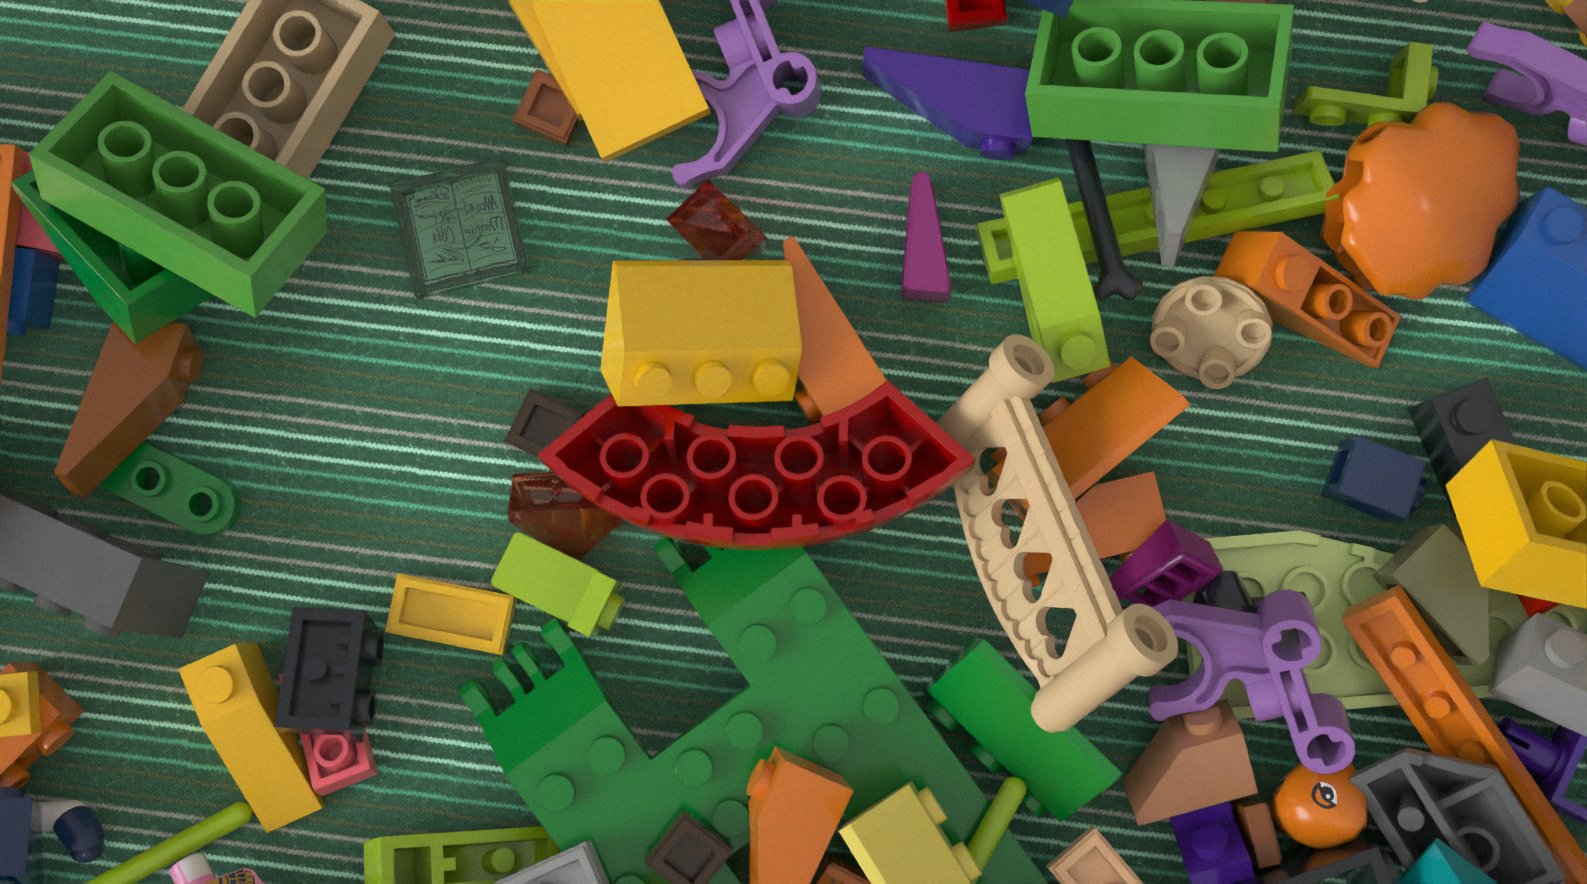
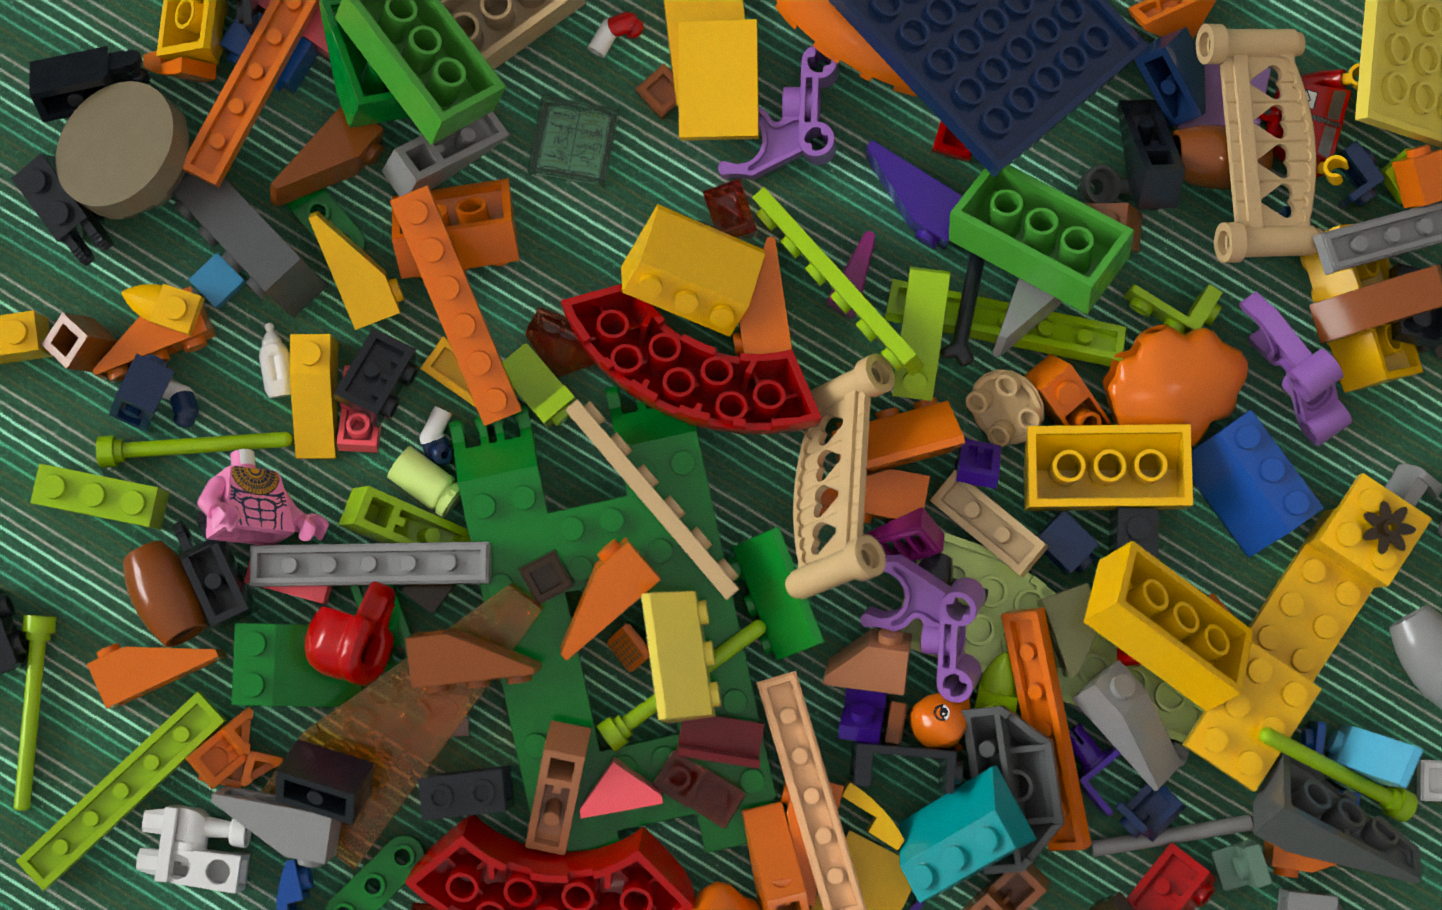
camera: 20 degrees right, 0 degrees up
dark brown tile [504,388,585,458] -> none
none -> dark azure tile [188,253,246,310]
none -> white piece [259,323,291,399]
none -> yellow slope [308,211,405,330]
none -> light grey slope [382,111,510,197]
none -> yellowish green piece [387,446,461,518]
none -> orange plate [390,185,522,426]
none -> orange slope [392,178,520,279]
none -> arm [419,406,454,466]
none -> tan plate [565,399,739,600]
none -> arm [587,11,644,58]
none -> lime plate [752,187,924,376]
none -> tan plate [930,470,1049,578]
none -> dark purple bracket [954,438,1001,489]
none -> lime plate [974,651,1018,713]
none -> yellow slope [1023,424,1193,511]

